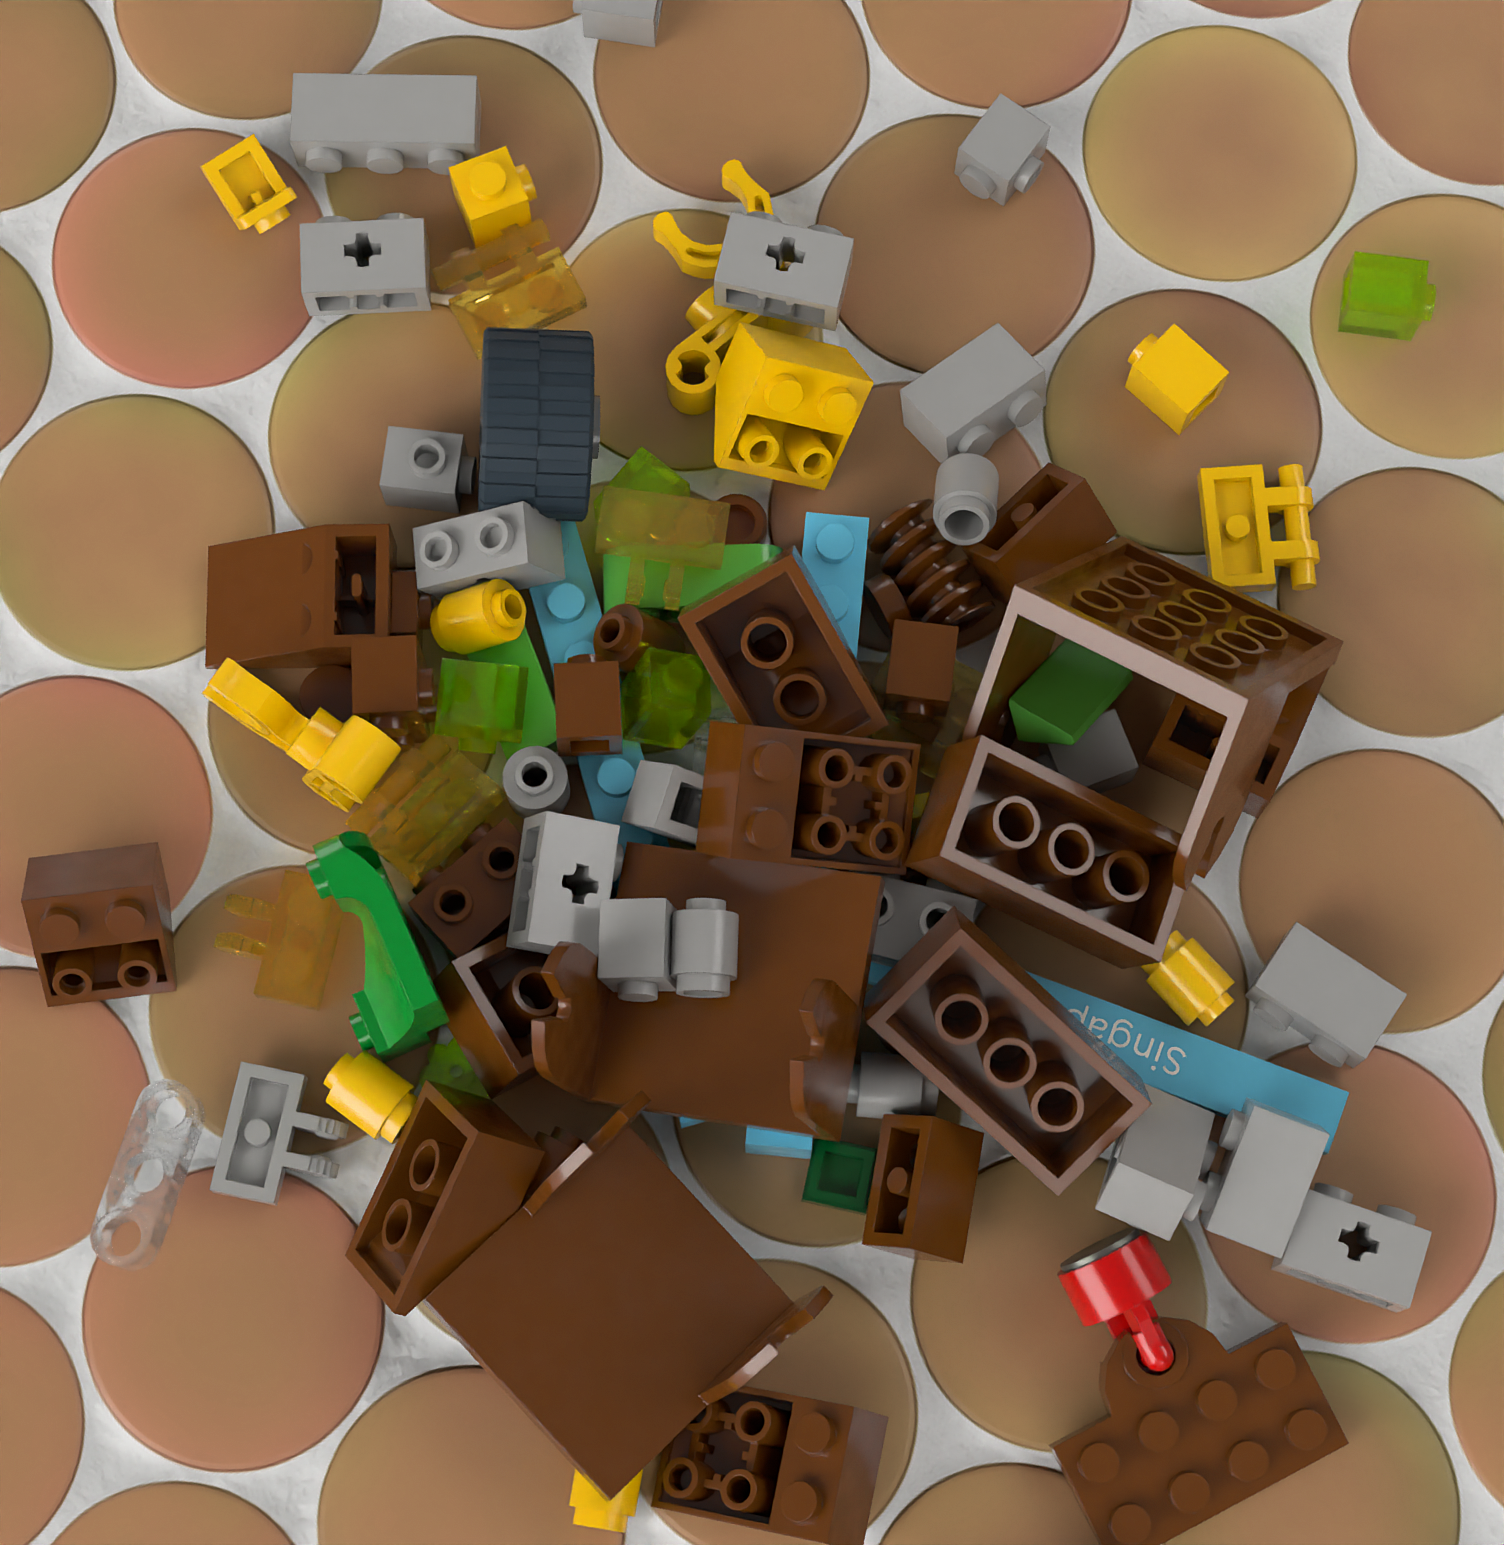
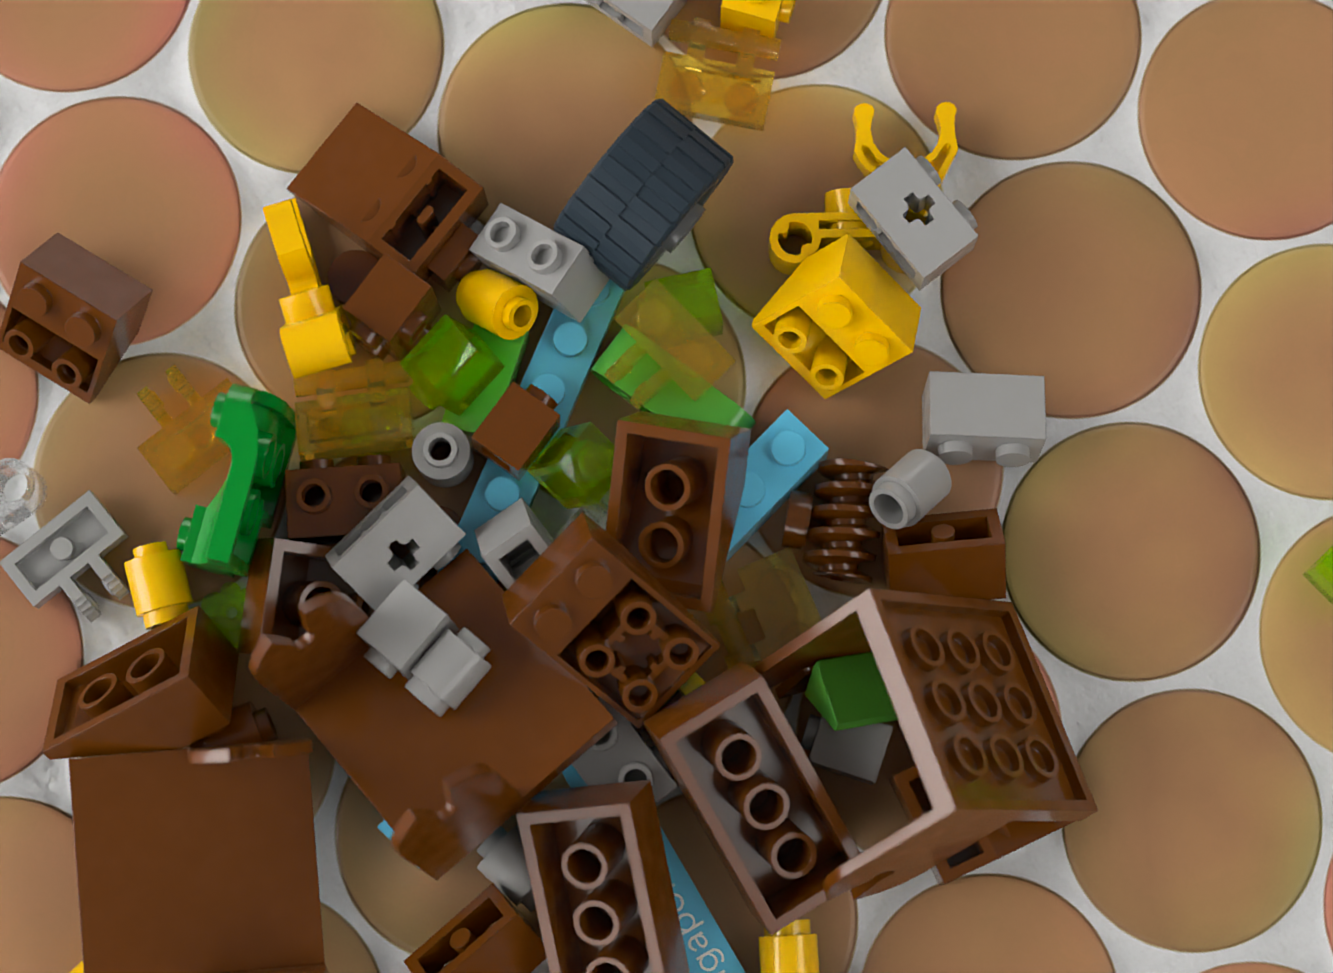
camera: 45 degrees right, 5 degrees up
light grey brick [379,426,477,514] -> none
reddish brown brick [593,604,685,683] -> none
reddish brown tile [705,494,767,545] -> none
dark green tile [801,1138,878,1216] -> none
reddish brown brick [883,619,959,723] -> none
light grey brick [954,93,1051,207] -> none
yellow brick [1125,323,1229,435] -> none
yellow plate [1197,464,1320,593] -> none

